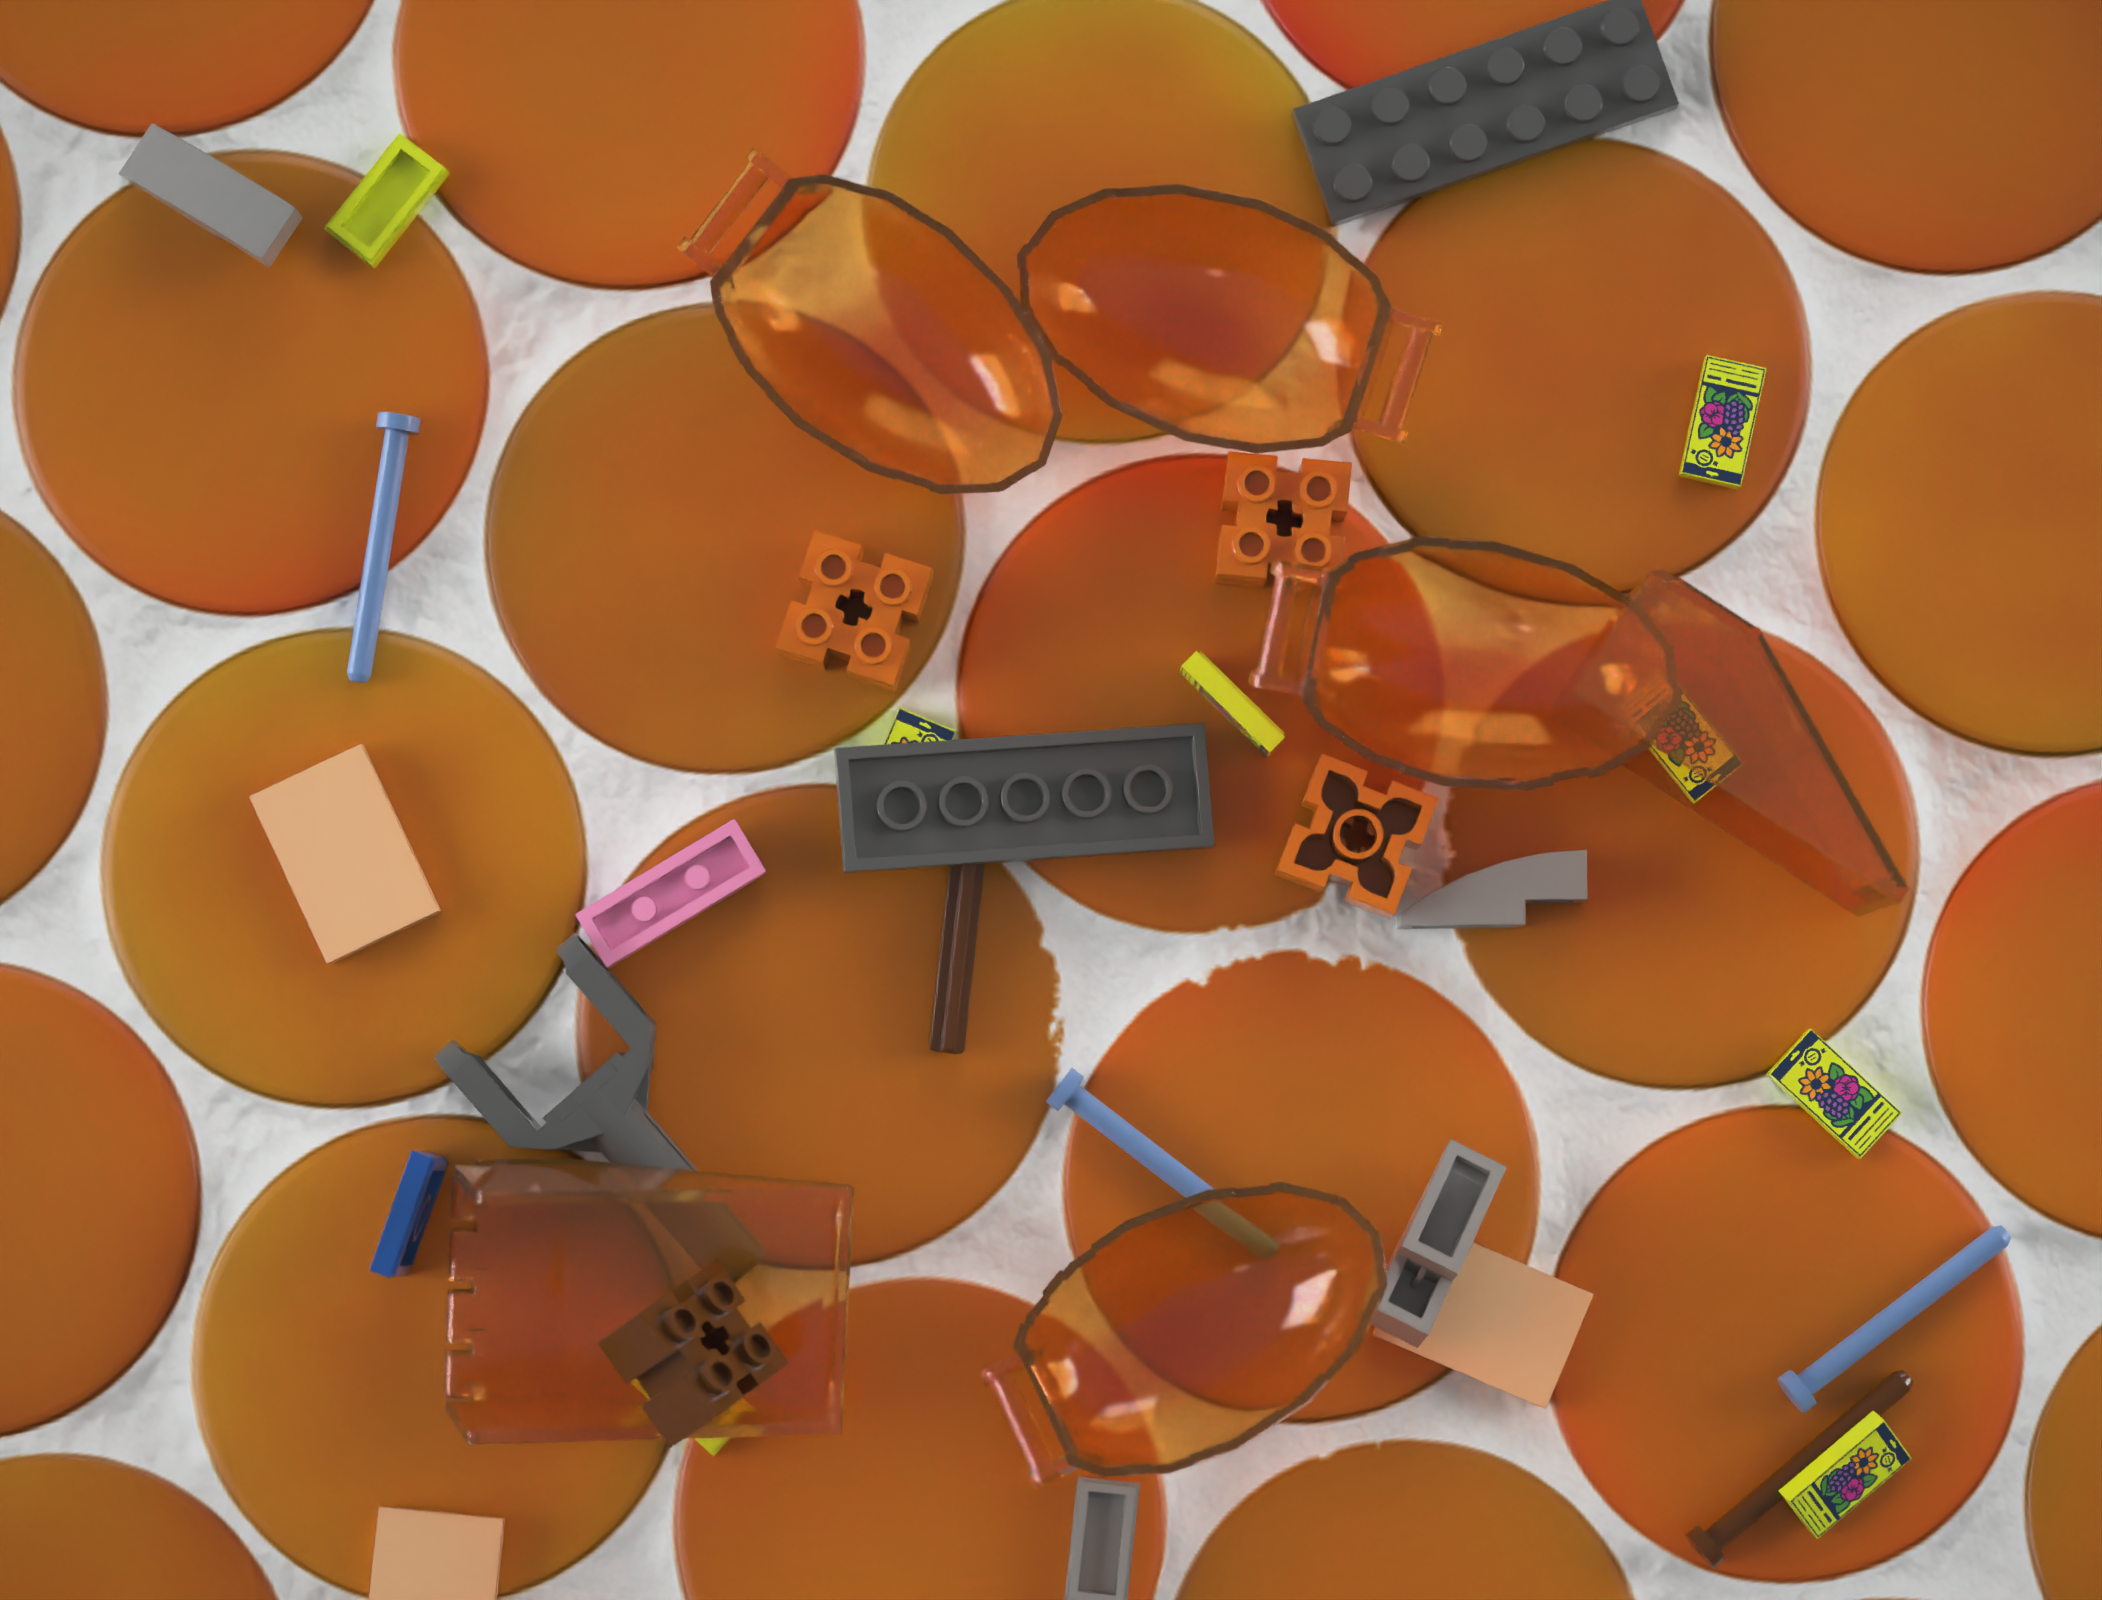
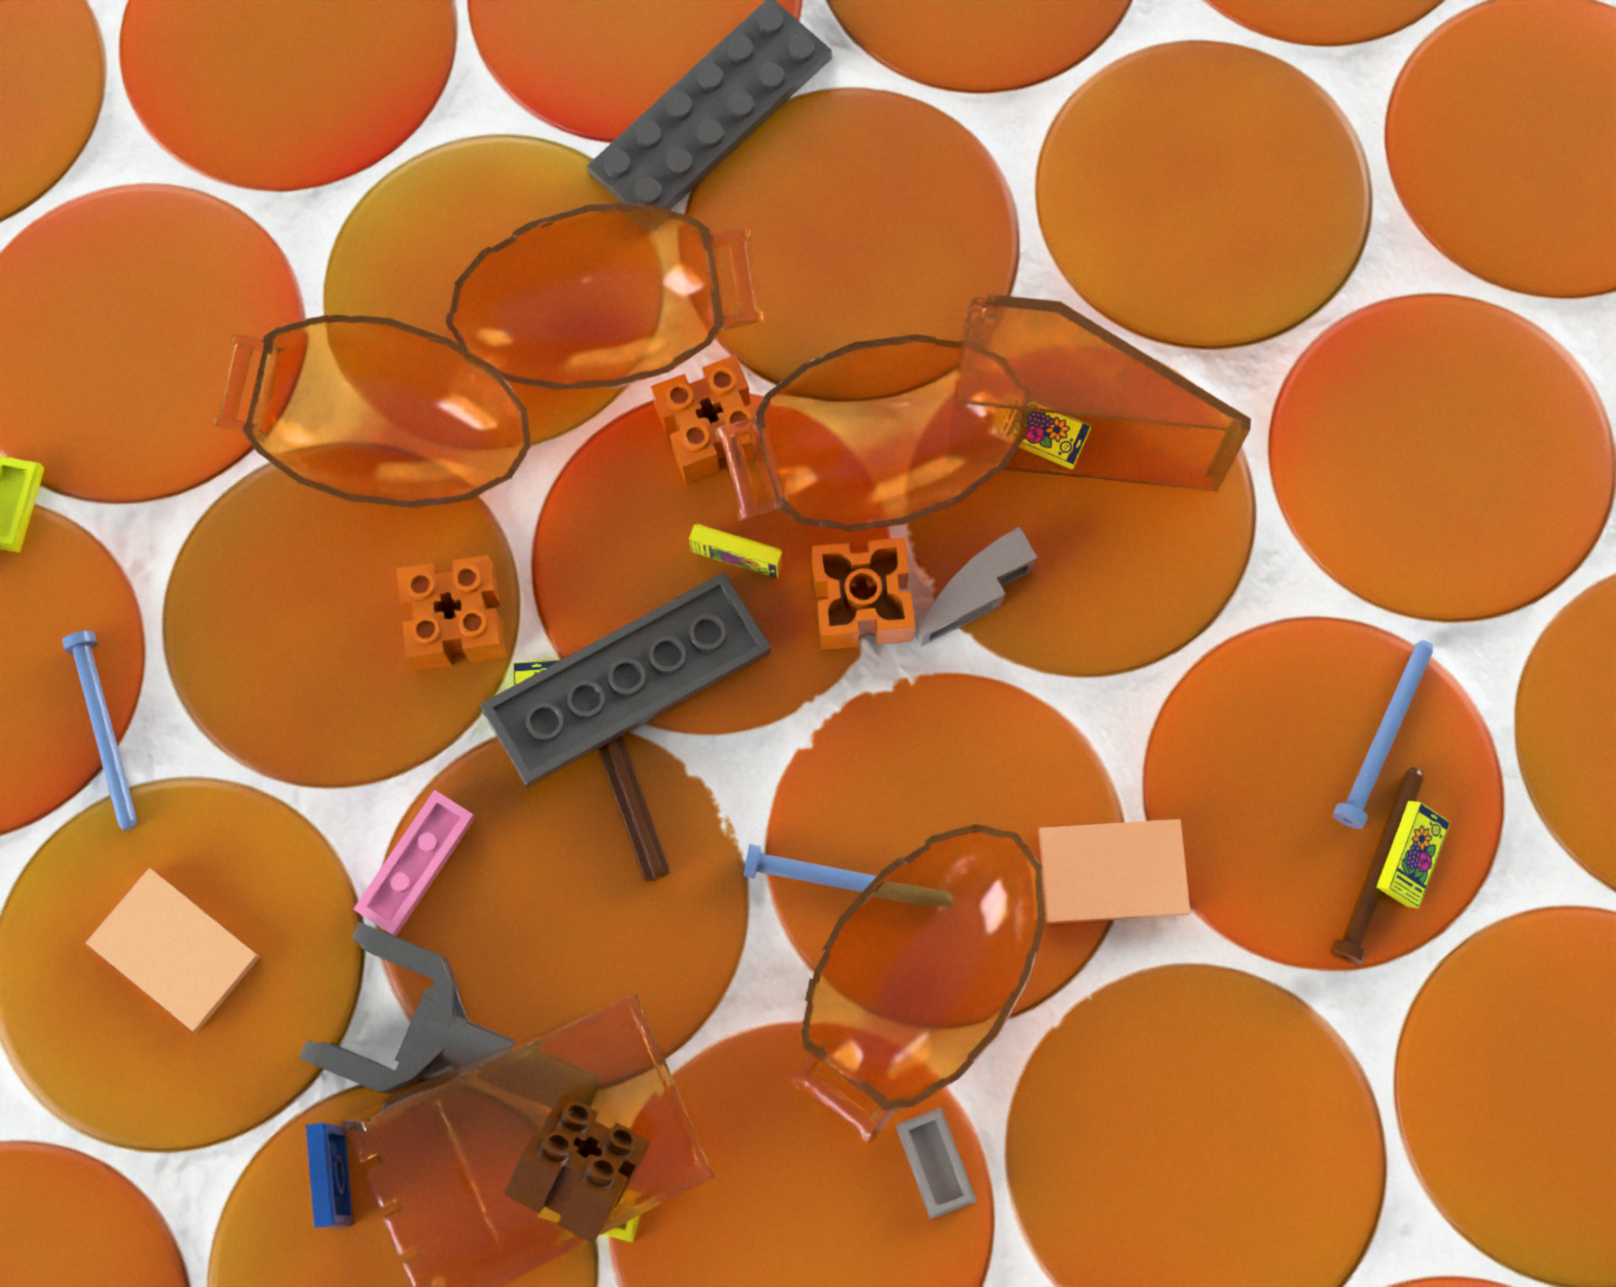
camera: 25 degrees left, 10 degrees down
light grey slope [1362,1139,1507,1348] -> none
tile [1678,355,1766,490] -> none
tile [1766,1028,1902,1159] -> none

